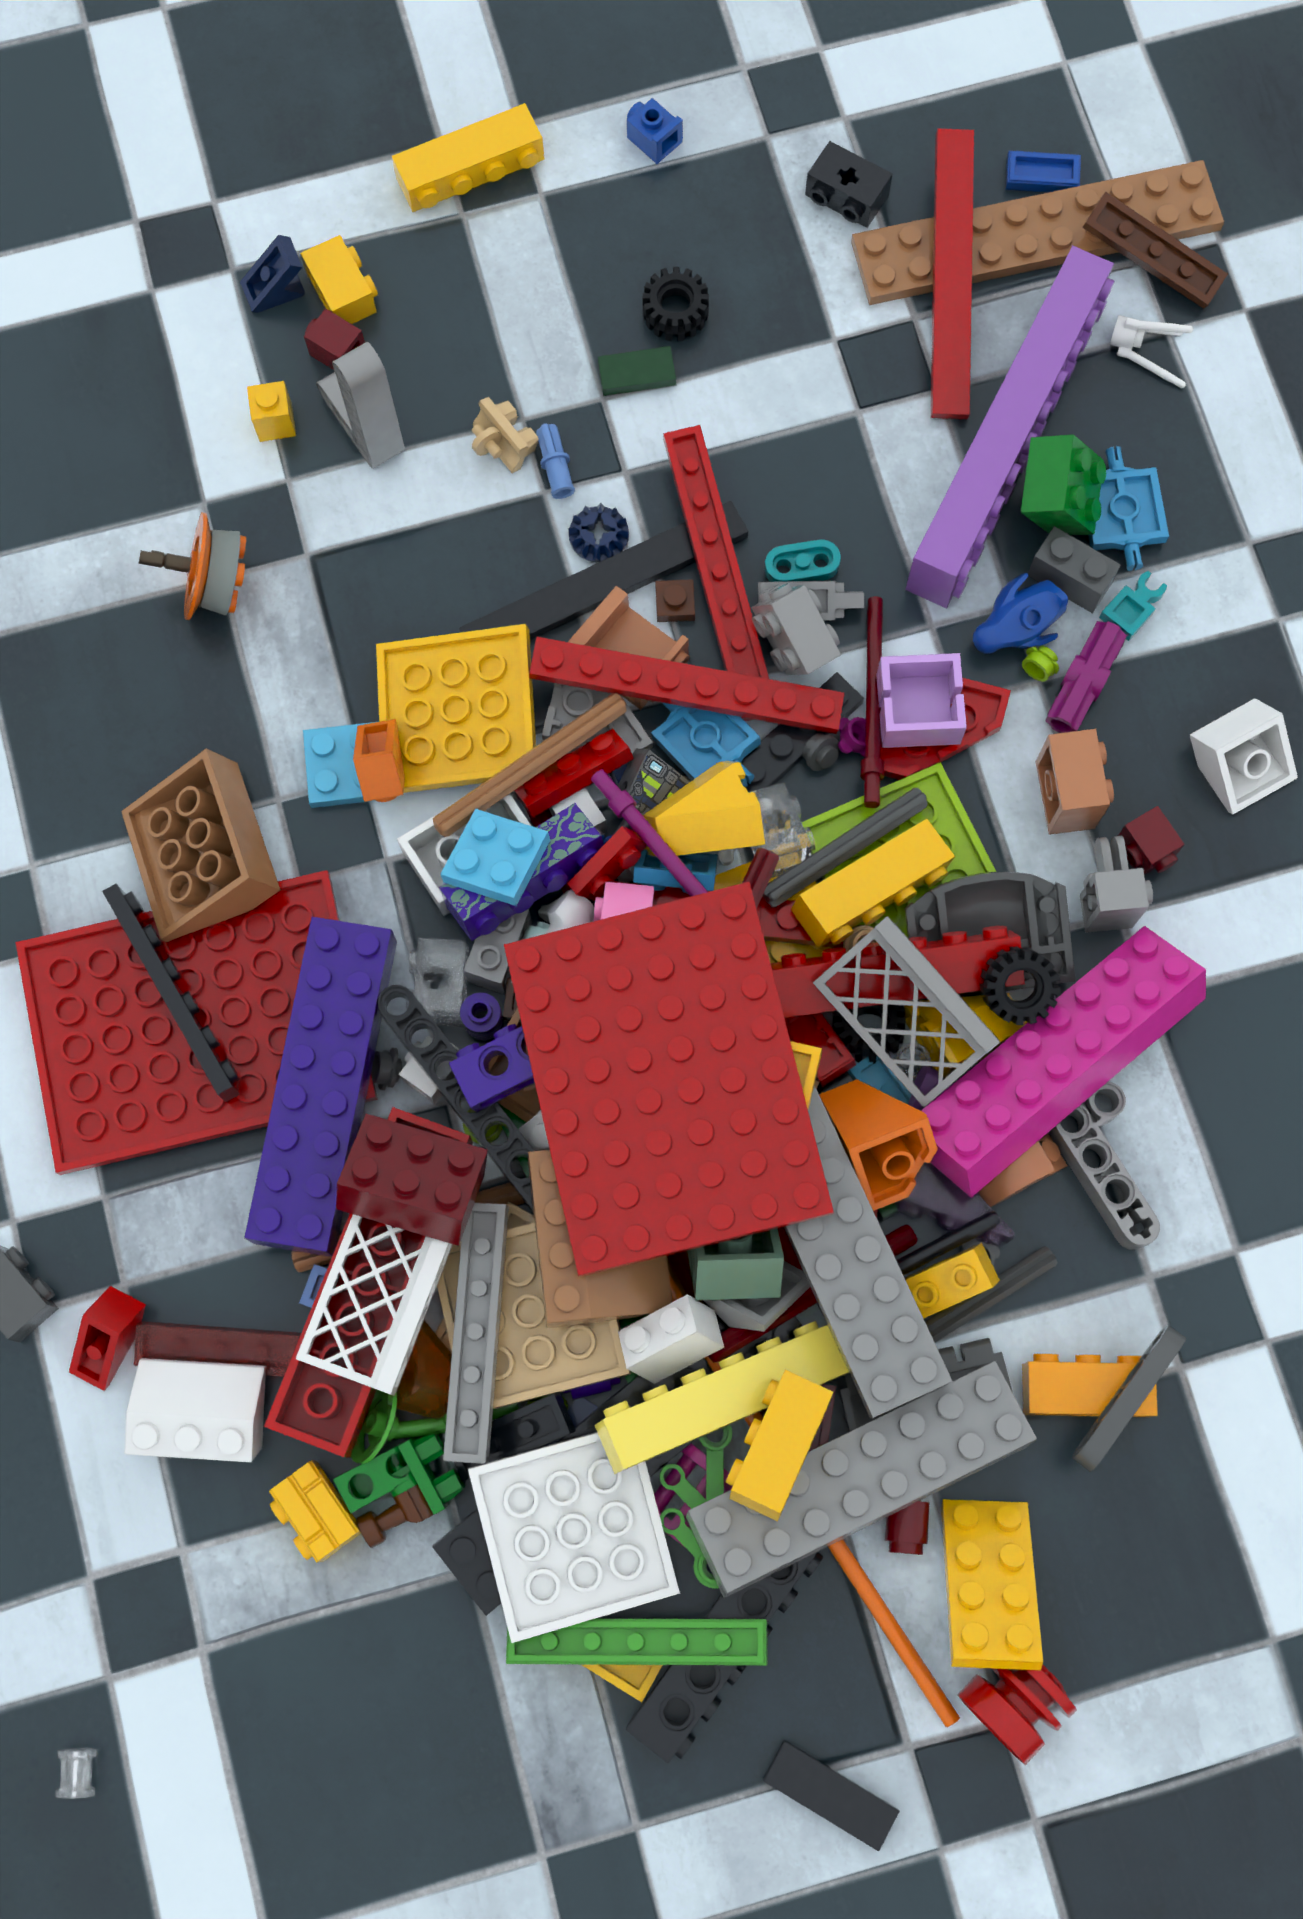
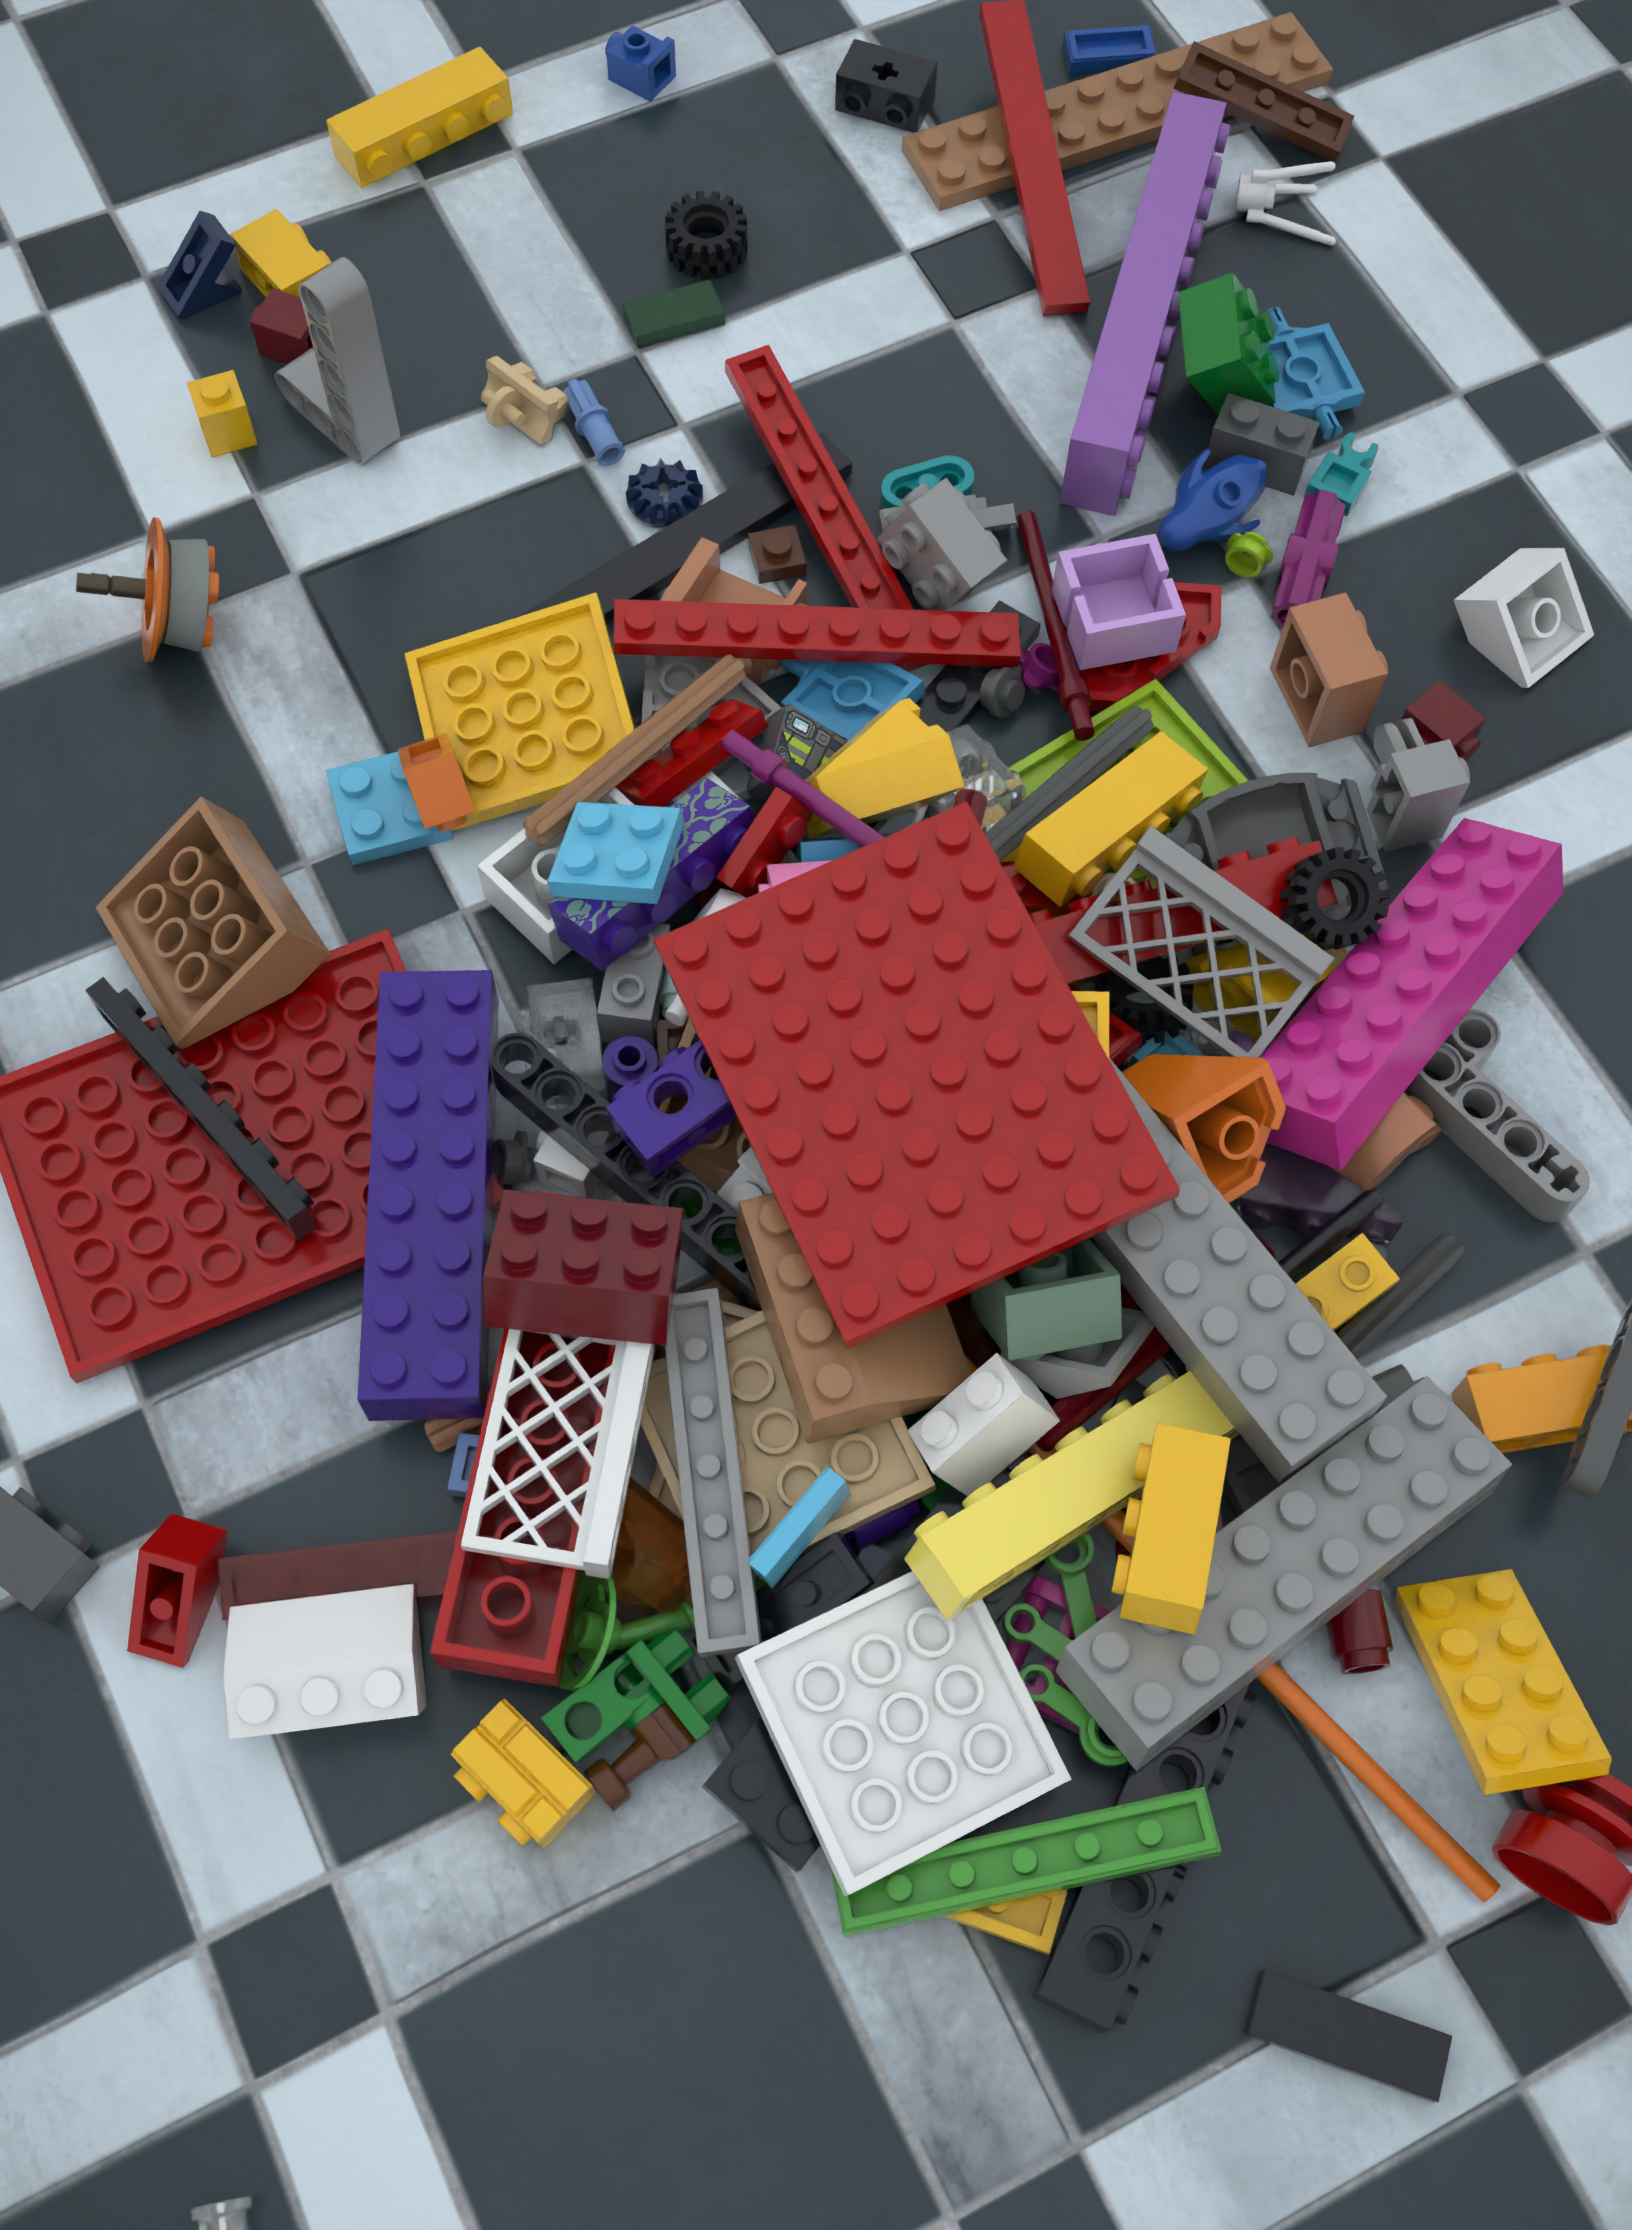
camera: 15 degrees left, 10 degrees down
none -> medium azure tile [749,1467,851,1588]

